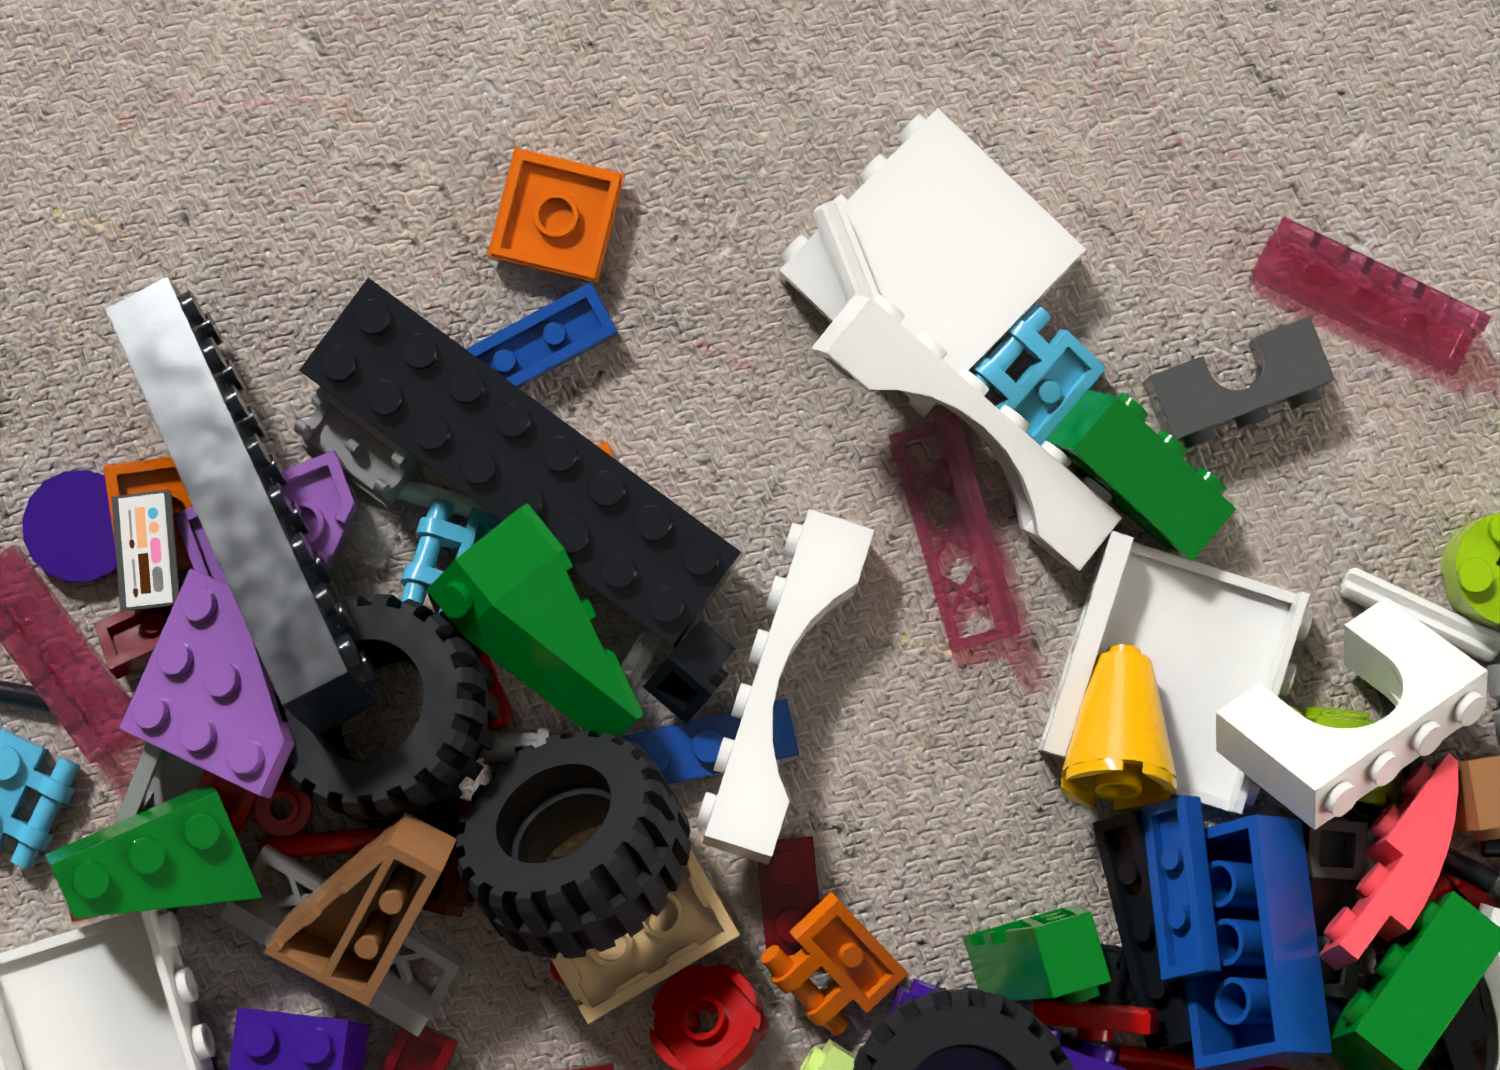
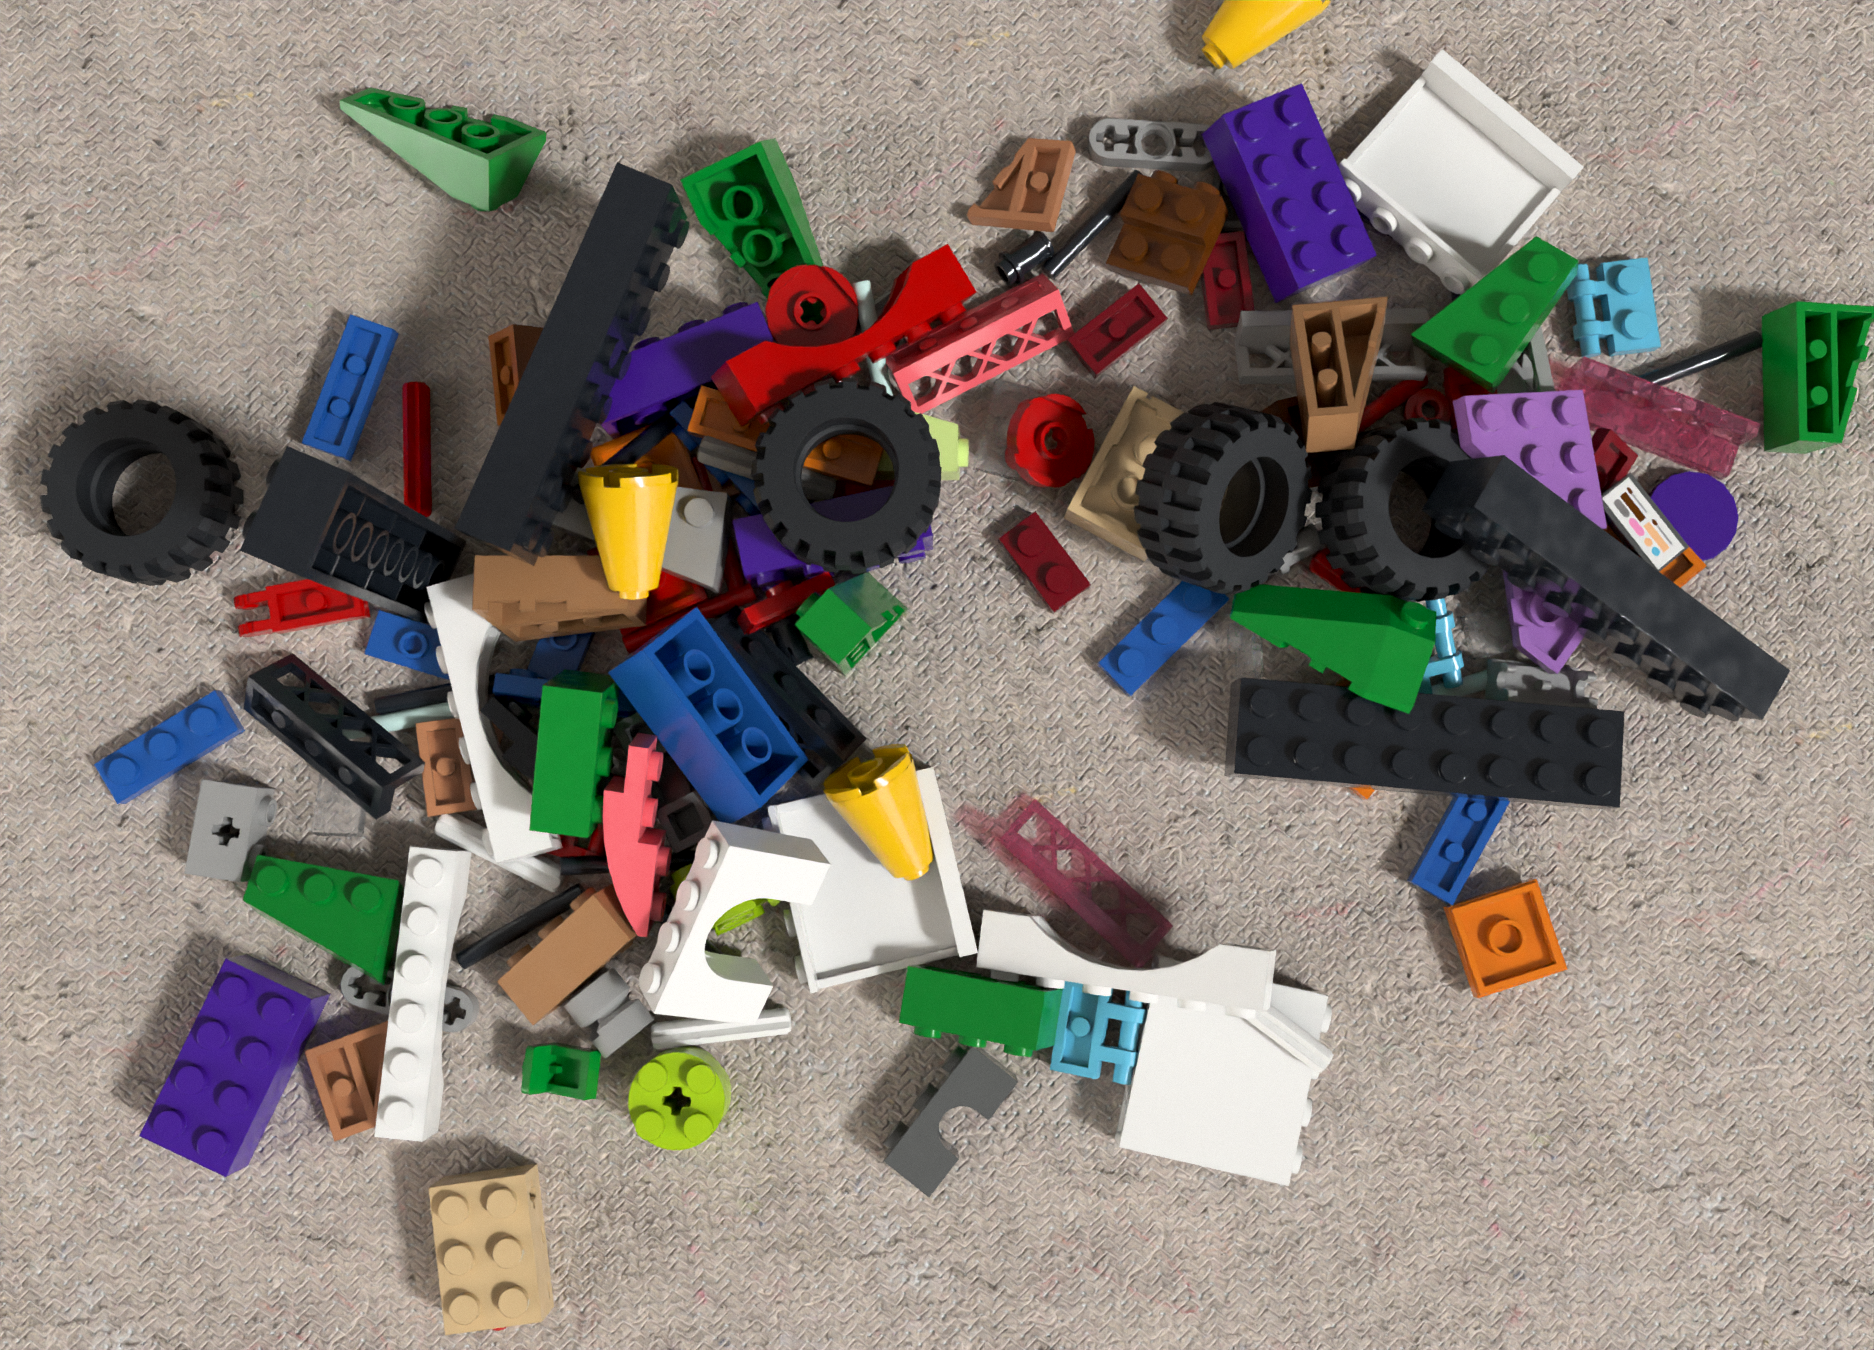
camera: 150 degrees right, 0 degrees up
black brick [643,619,736,724] -> none
white arch [696,509,874,865] -> none
orange plate [761,892,908,1036] -> none
blue plate [1141,795,1221,981] -> none
clear pink fence [1249,216,1491,376] -> none

